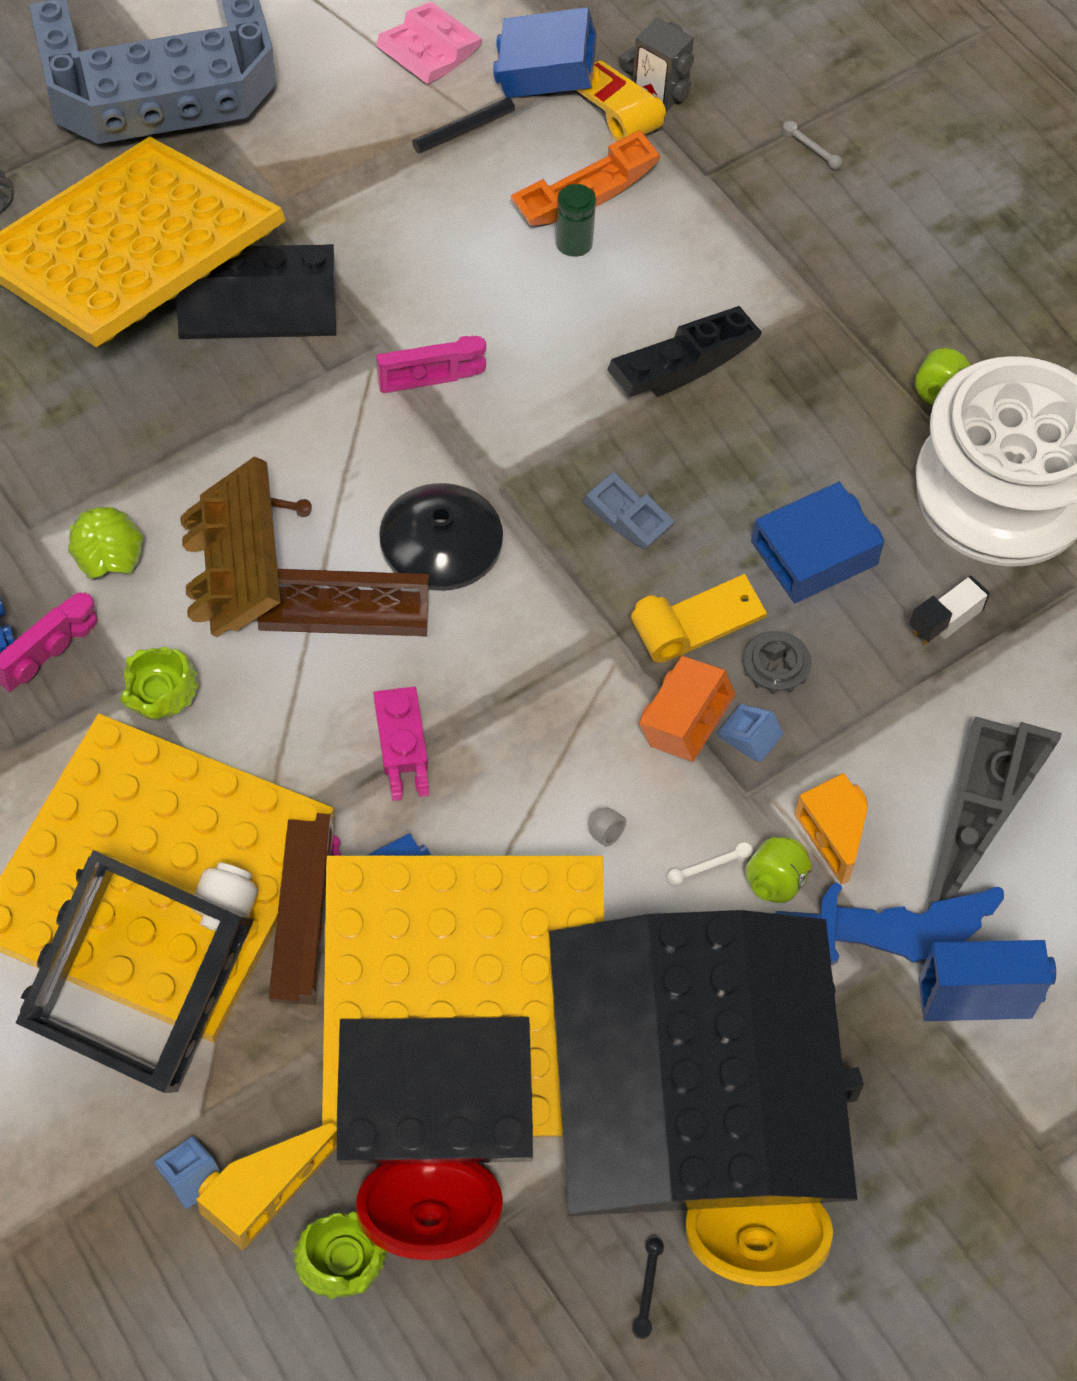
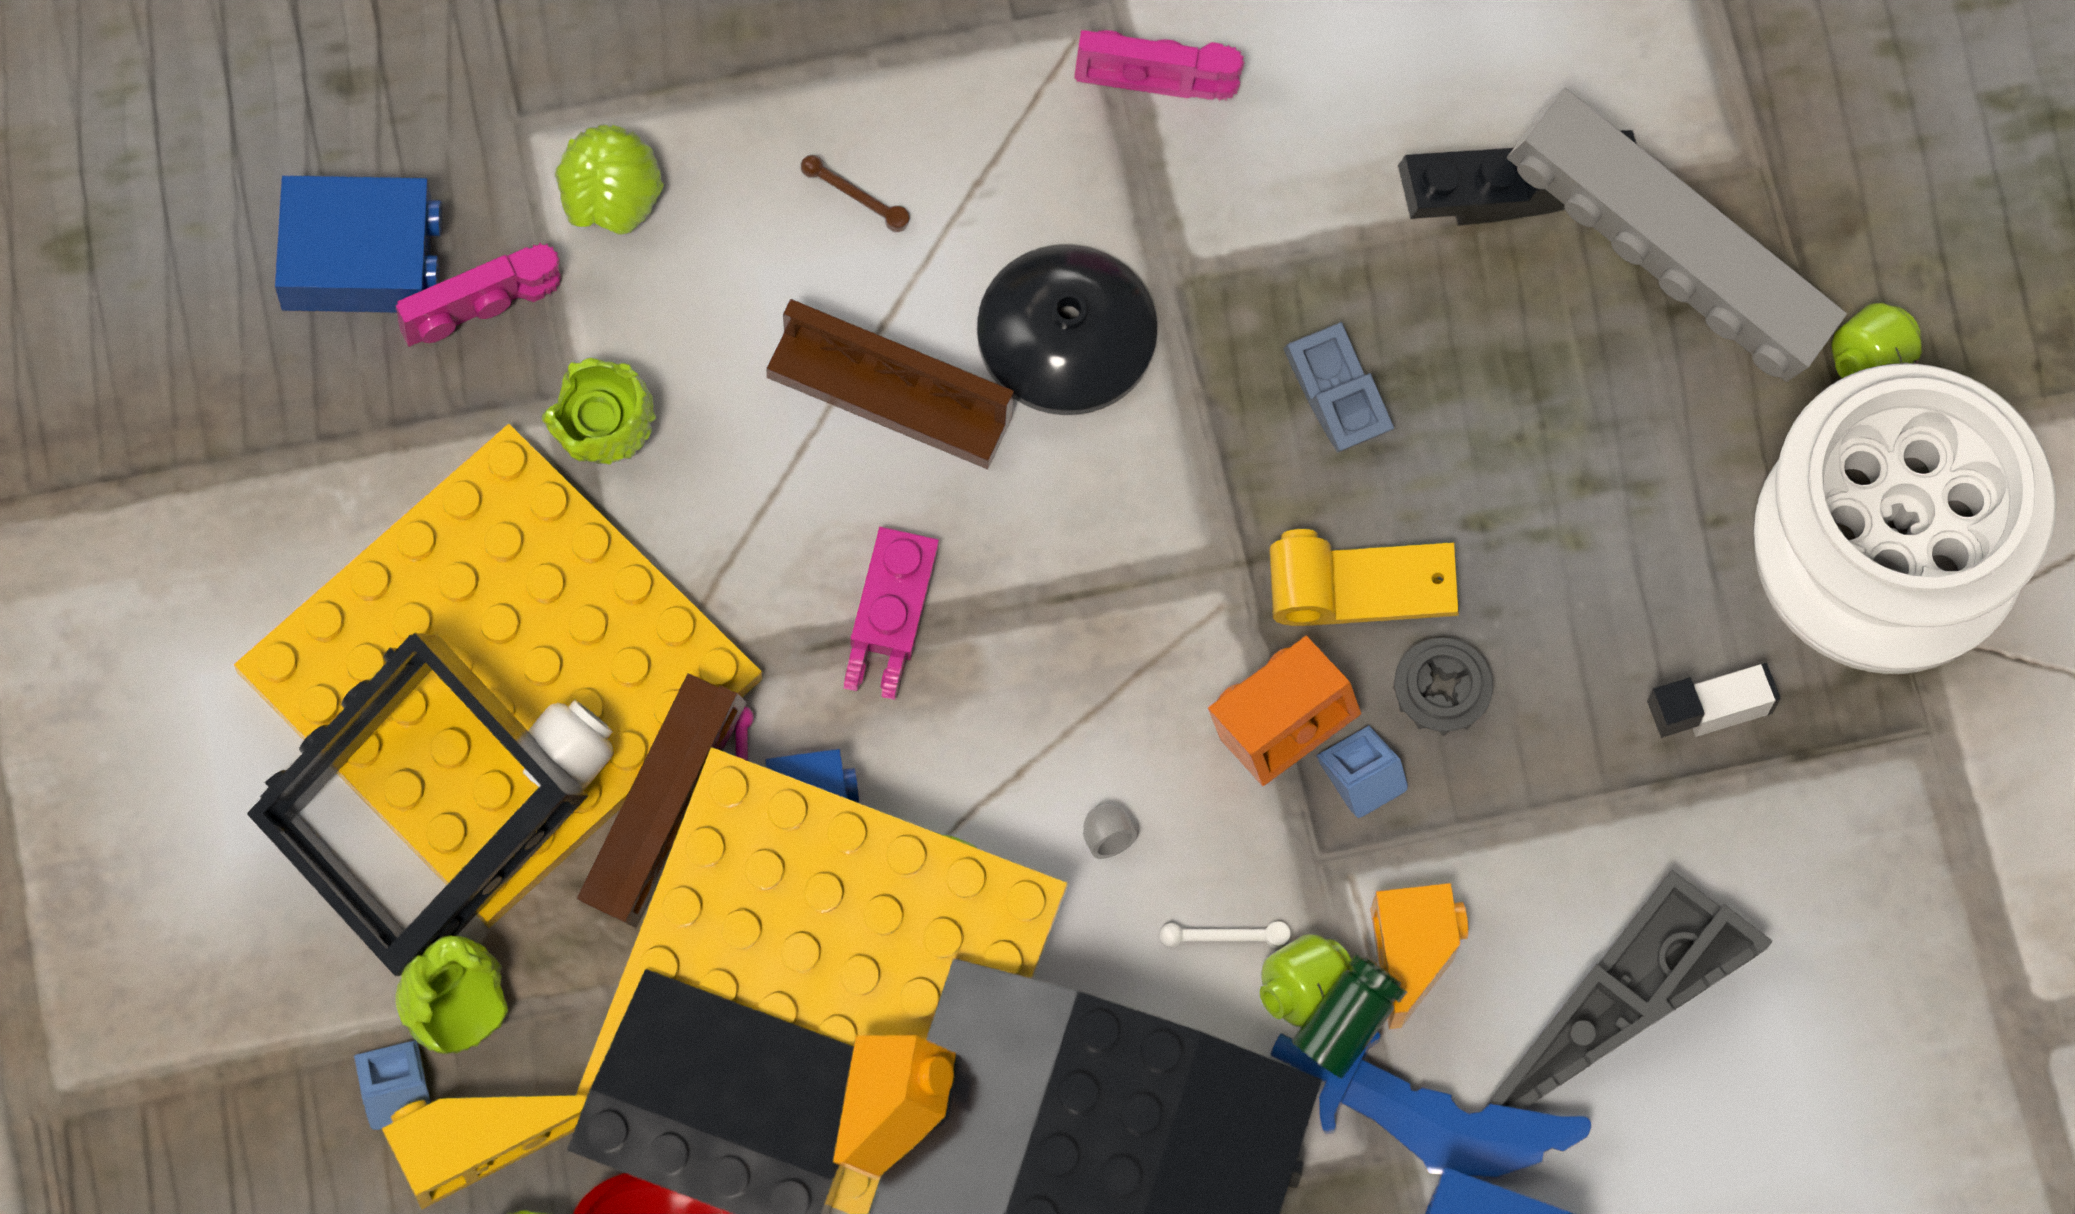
camera: 20 degrees right, 10 degrees up
pearl gold hinge [180,456,281,637] -> none
blue brick [751,481,884,604] -> none
none -> lime hair [395,936,508,1054]
none -> light orange slope [833,1035,956,1179]
none -> dark green piece [1292,954,1407,1079]
none -> light grey brick [1506,87,1847,382]

